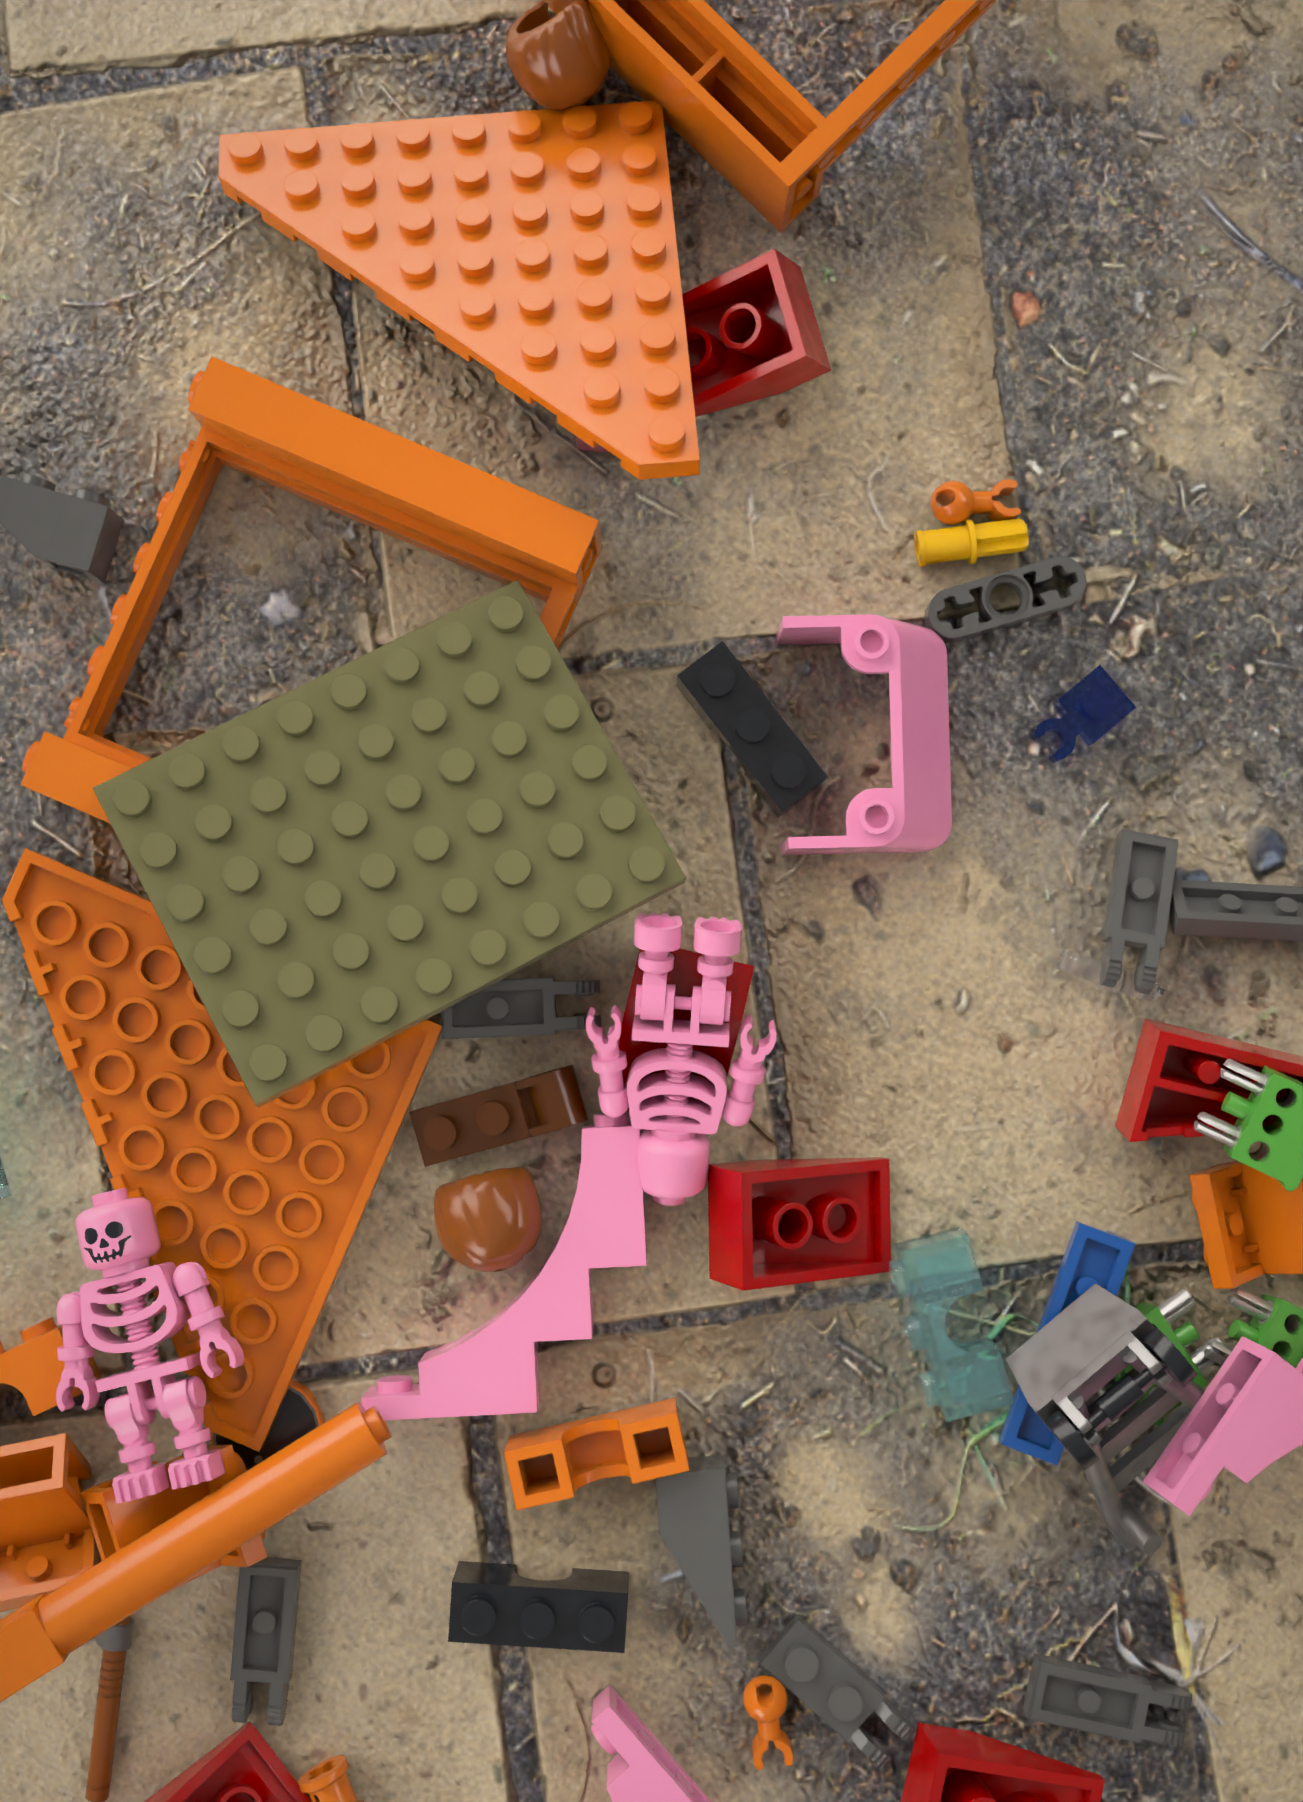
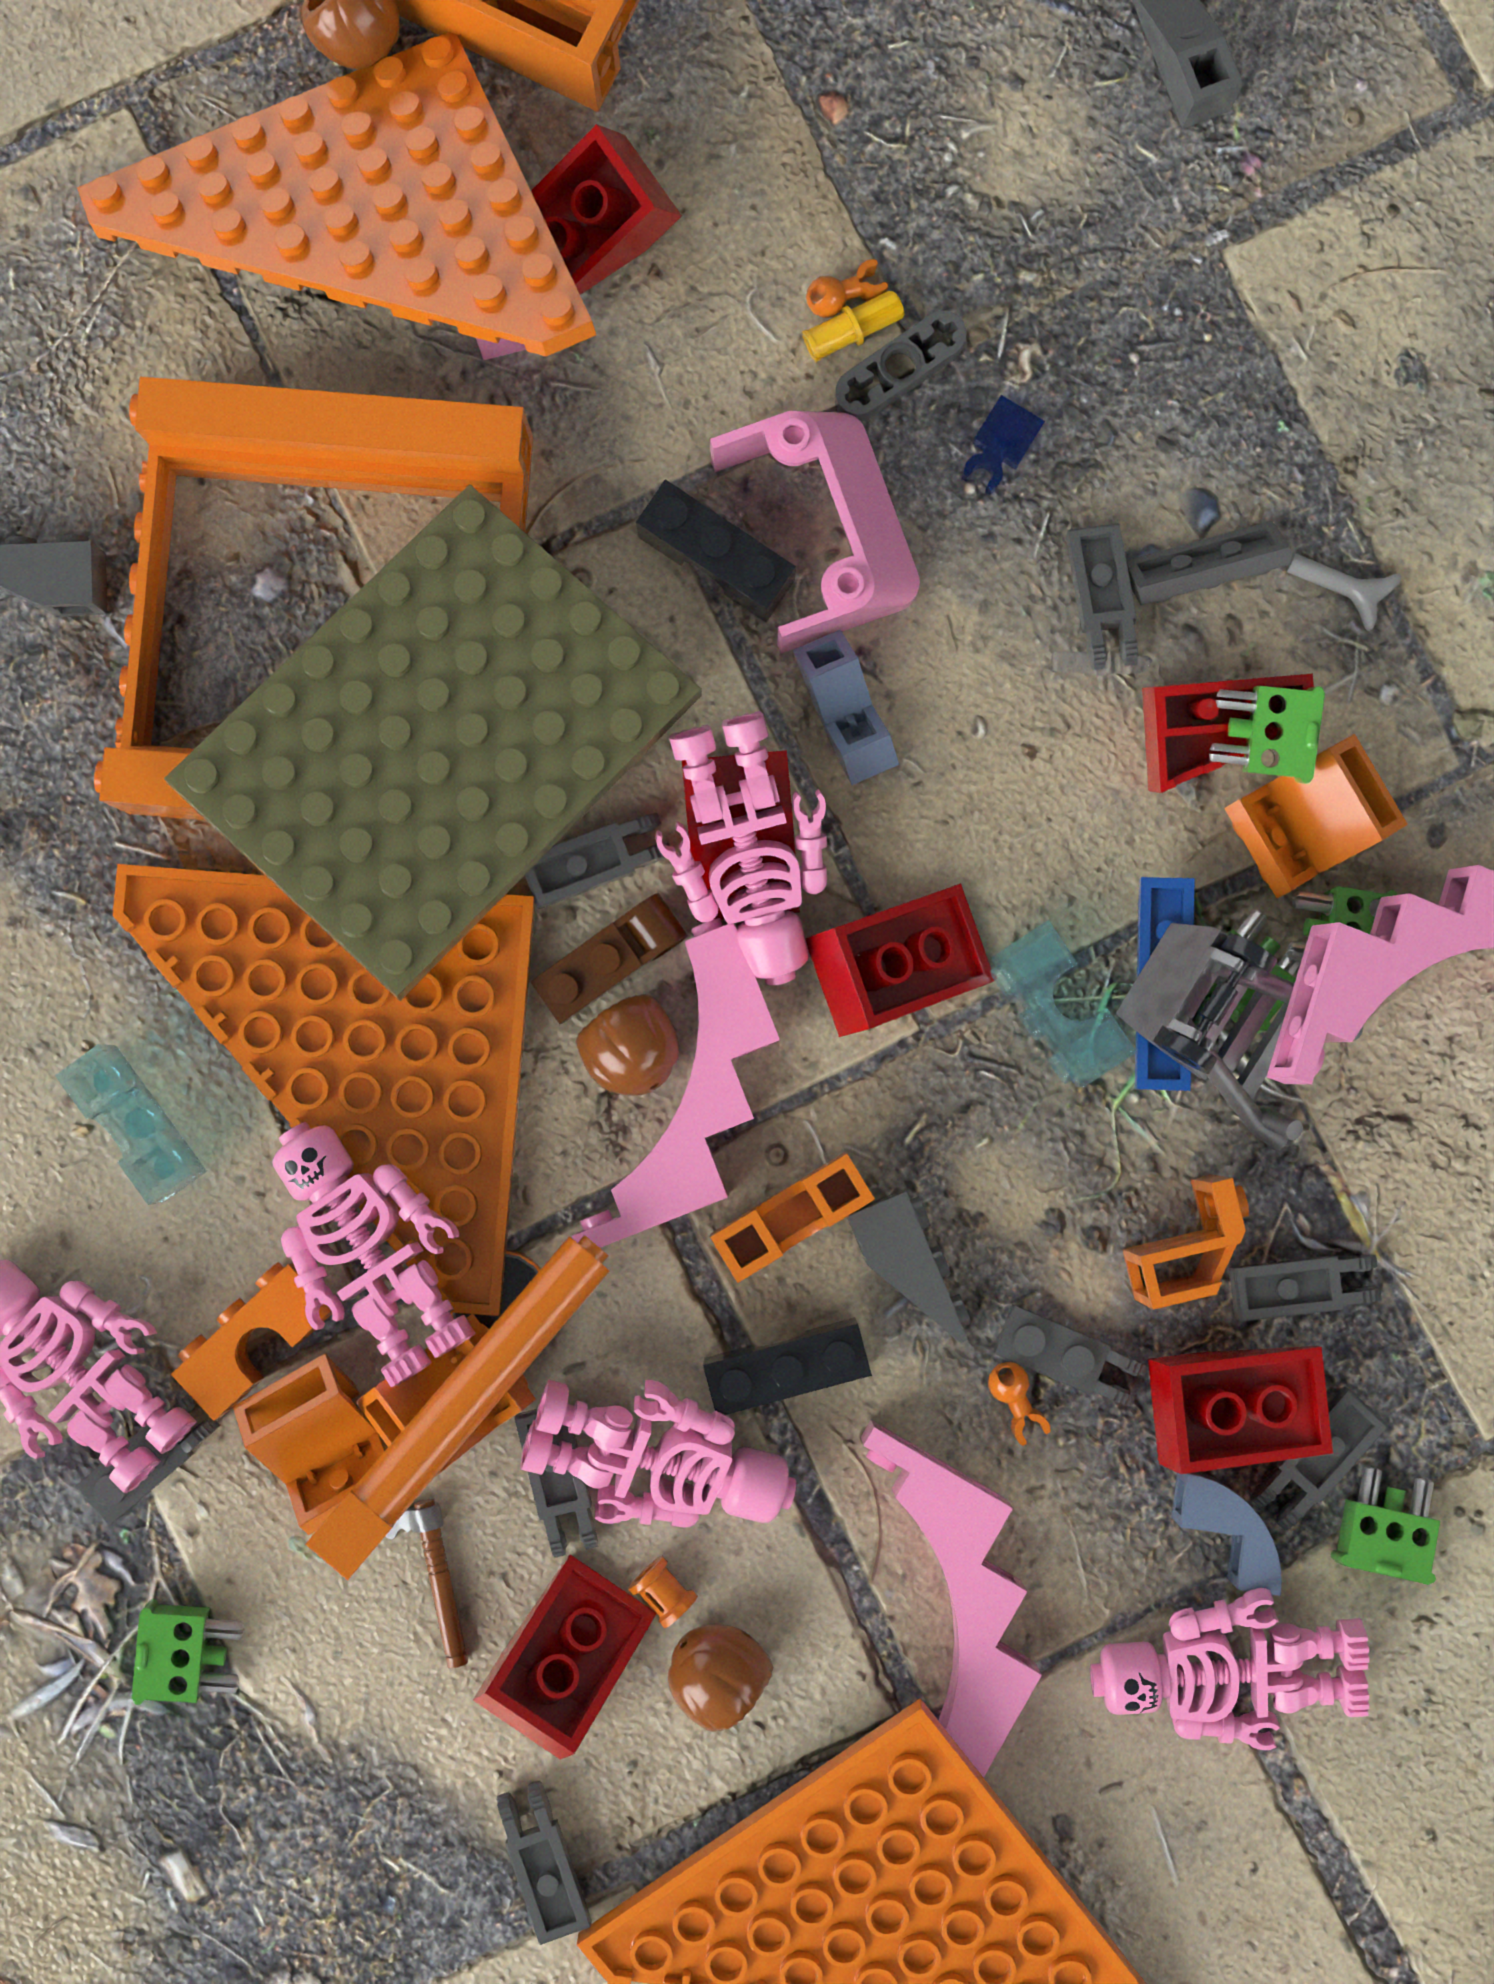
camera: 15 degrees left, 0 degrees up
none -> bright pink piece [520,1379,796,1528]
none -> sand blue brick [793,629,899,785]
none -> orange piece [1122,1174,1249,1310]

